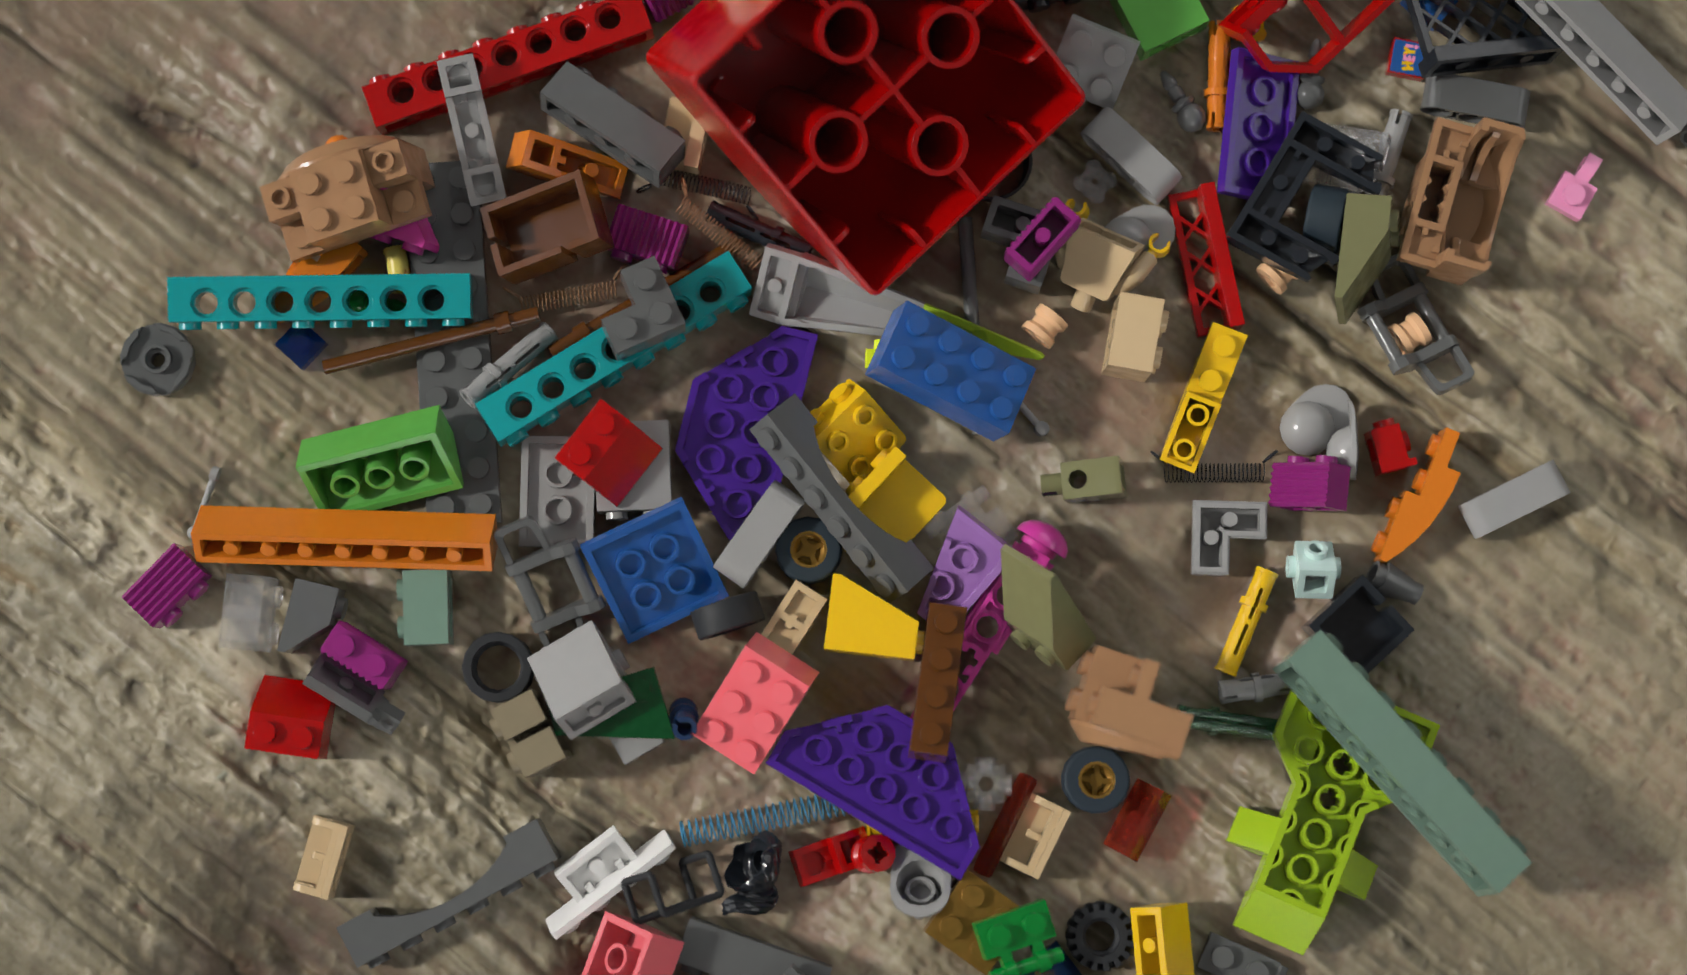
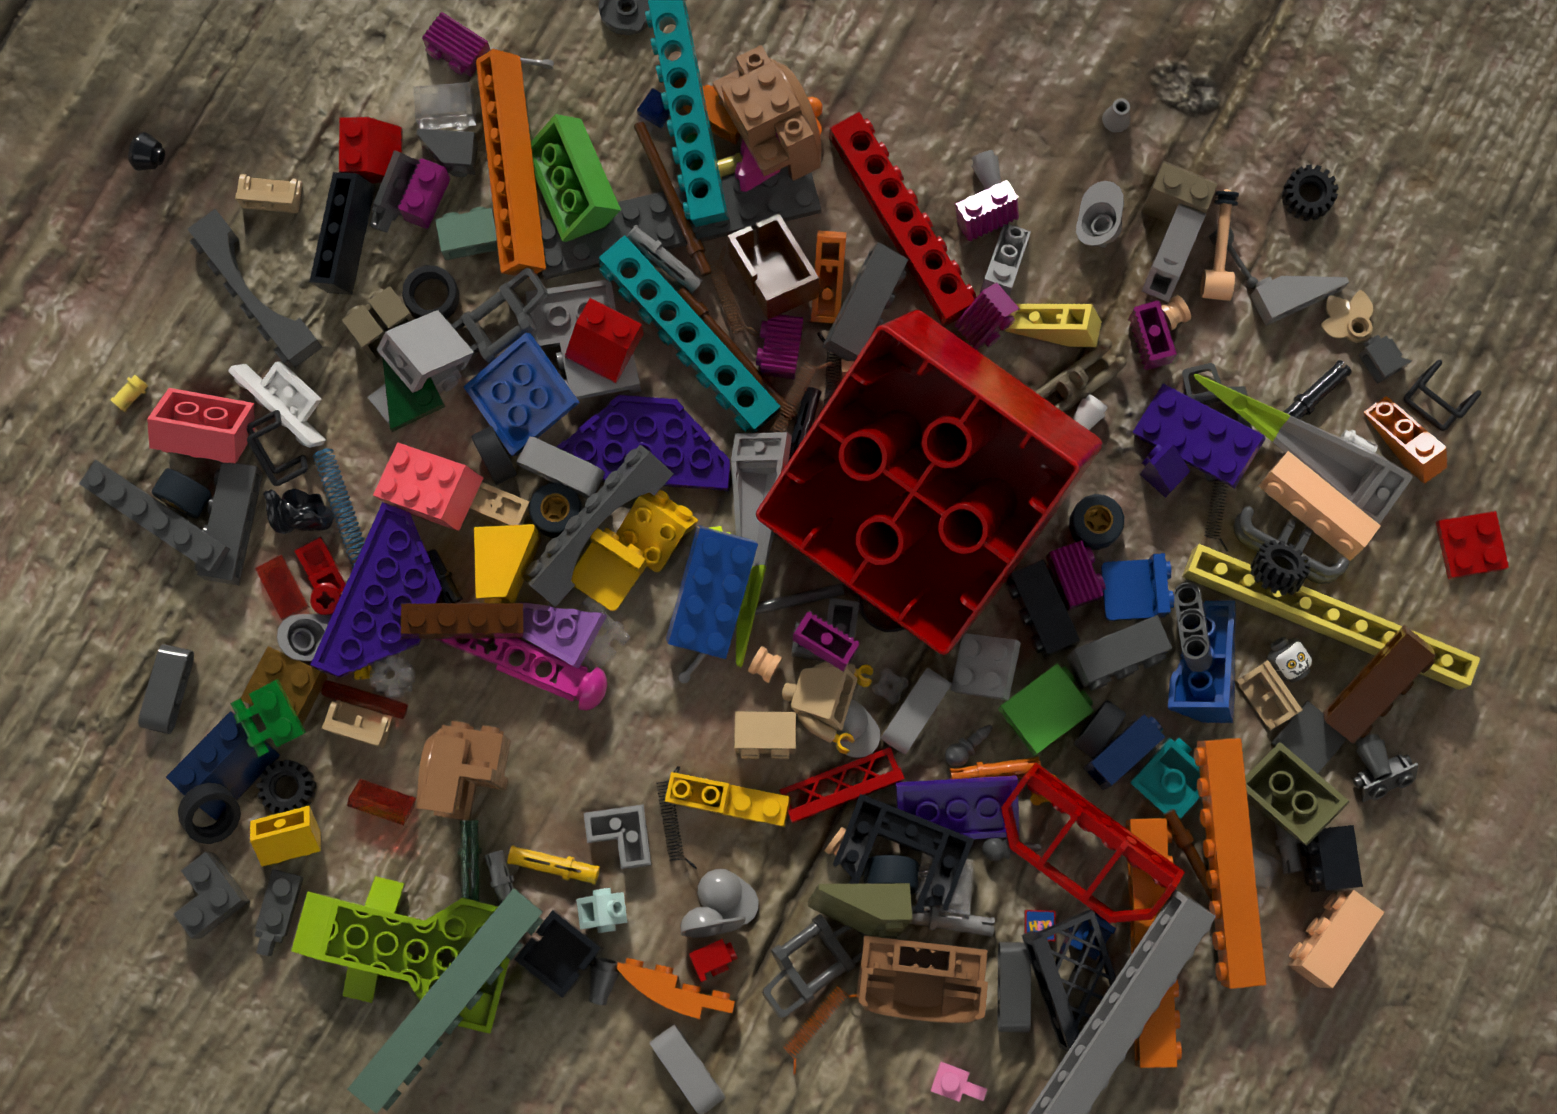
camera: 80 degrees right, 5 degrees down
light grey slope [436,53,507,206] -> none
dark grey brick [601,256,686,362] -> none
dark blue pin [669,697,699,740] -> none
olive slope [1000,544,1097,671] -> none
olive torso [1040,456,1127,503] -> none
black wheel [1061,746,1130,814] -> none
magenta brick [1268,455,1351,512] -> none
light nougat wheel [1387,312,1433,355] -> none
none -> clear red plate [255,554,310,620]
none -> black brick [309,172,375,295]
none -> black axle [427,549,463,603]
none -> orange piece [783,986,857,1074]

